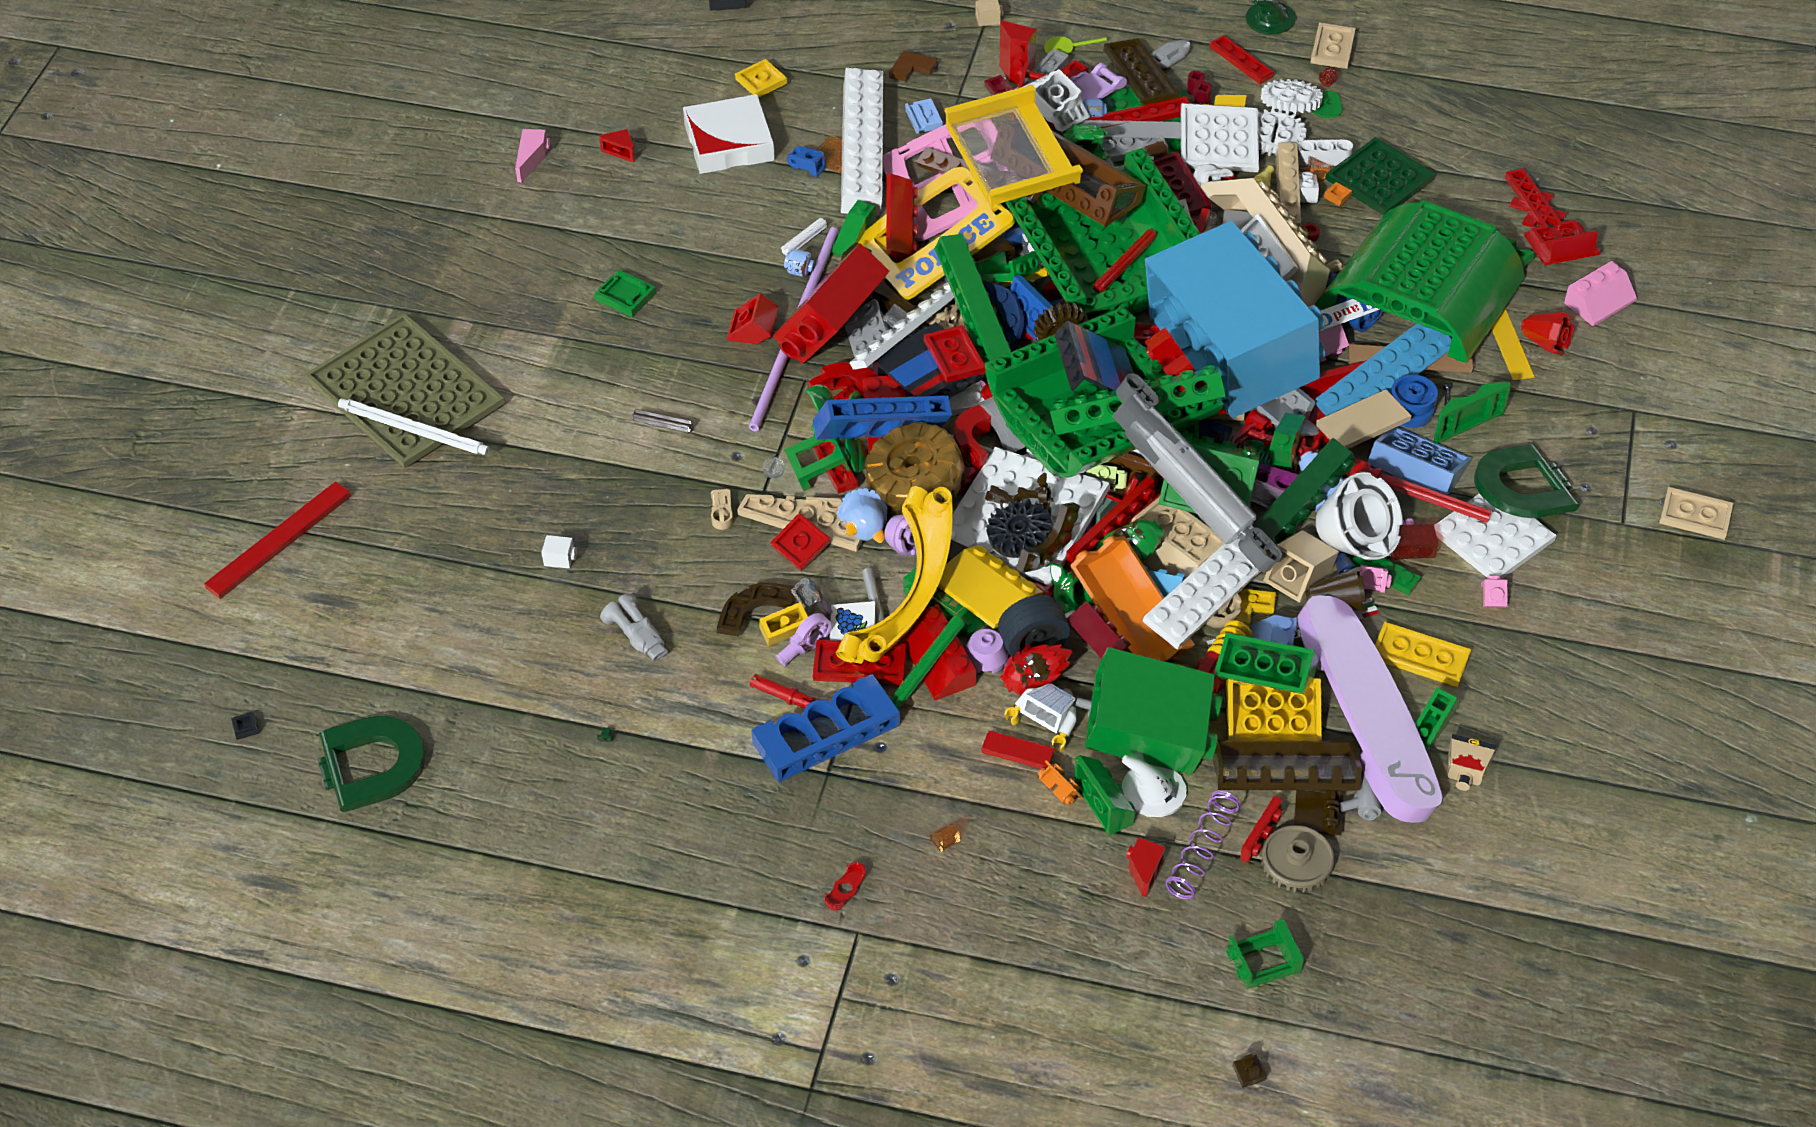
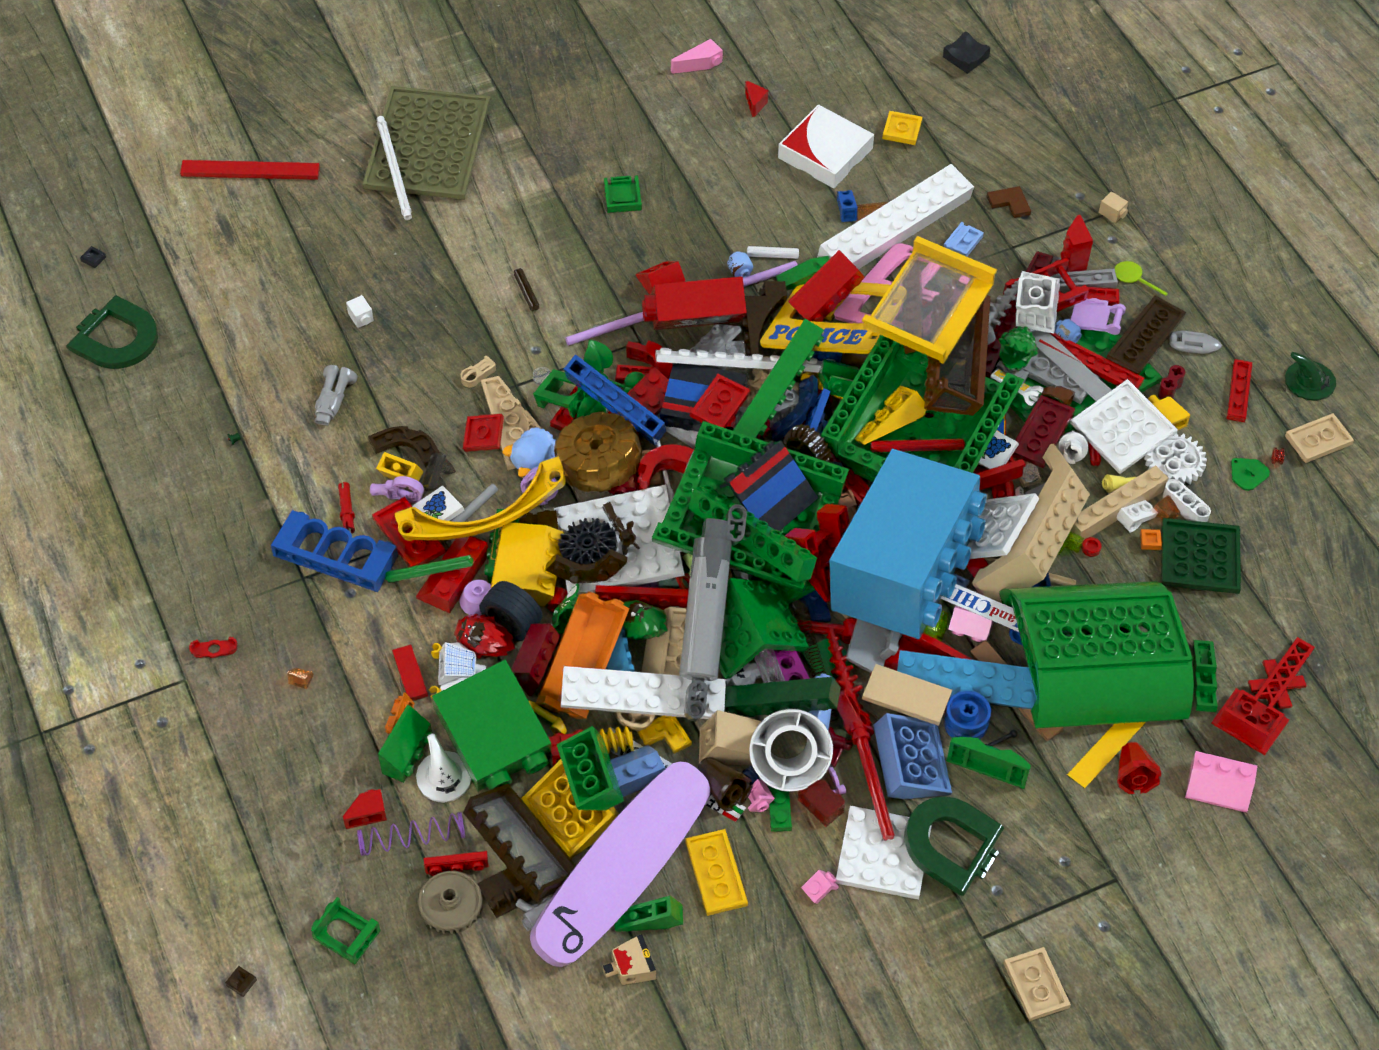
camera: 50 degrees right, 5 degrees up
white gear [1261,79,1323,114] -> none
green slope [1270,413,1306,467] -> none
none -> yellow wedge [855,386,927,445]

